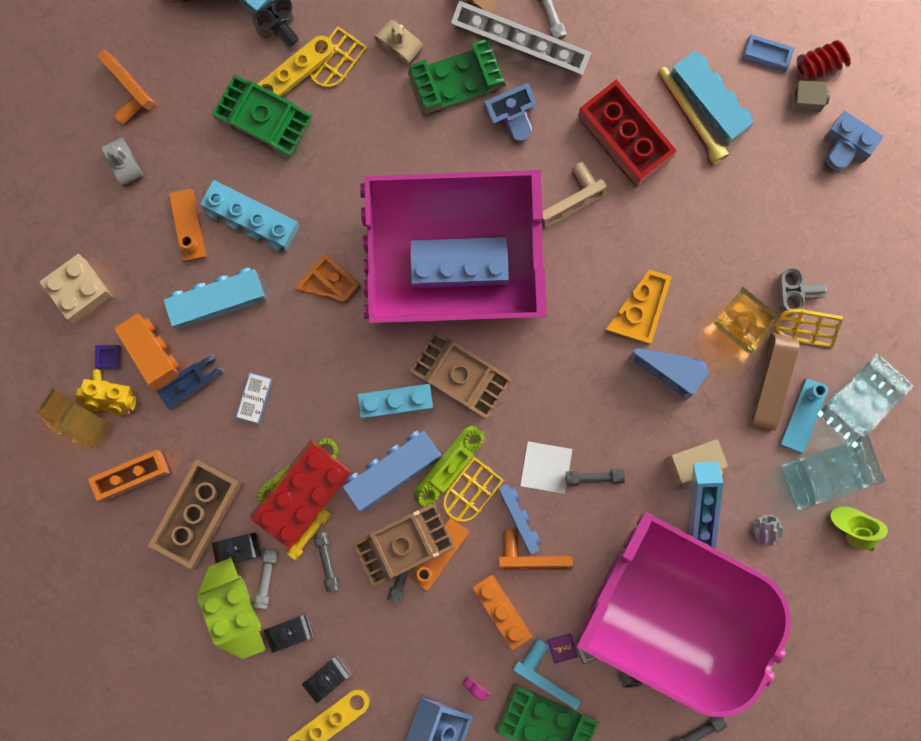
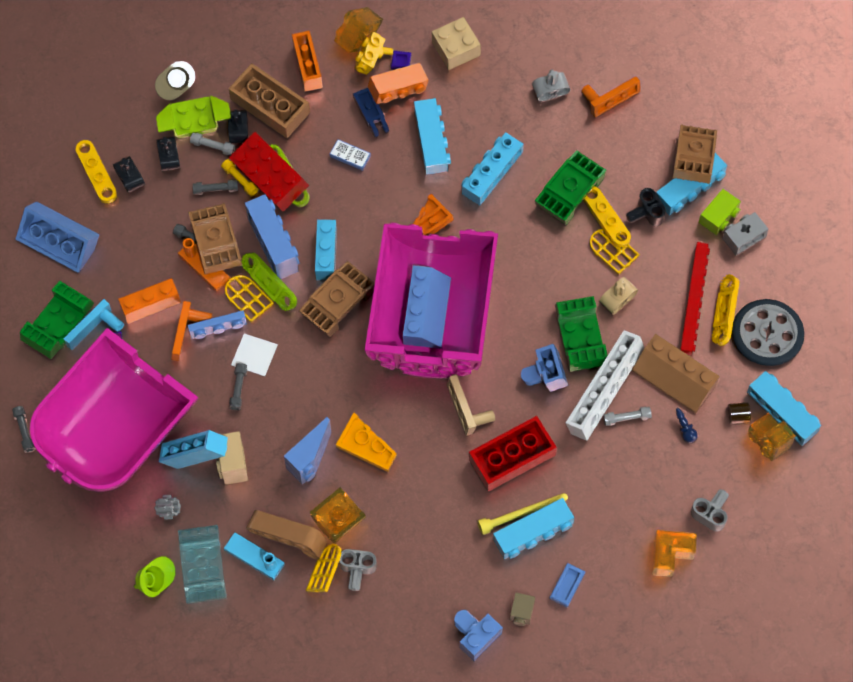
camera: 100 degrees right, 15 degrees down
orange piece [169,189,207,263] -> none
dark pink tile [462,676,491,701] -> none
red piece [797,40,851,81] -> none
clear light blue plate [818,353,915,447] -> none
none -> dark tan piece [155,61,195,100]

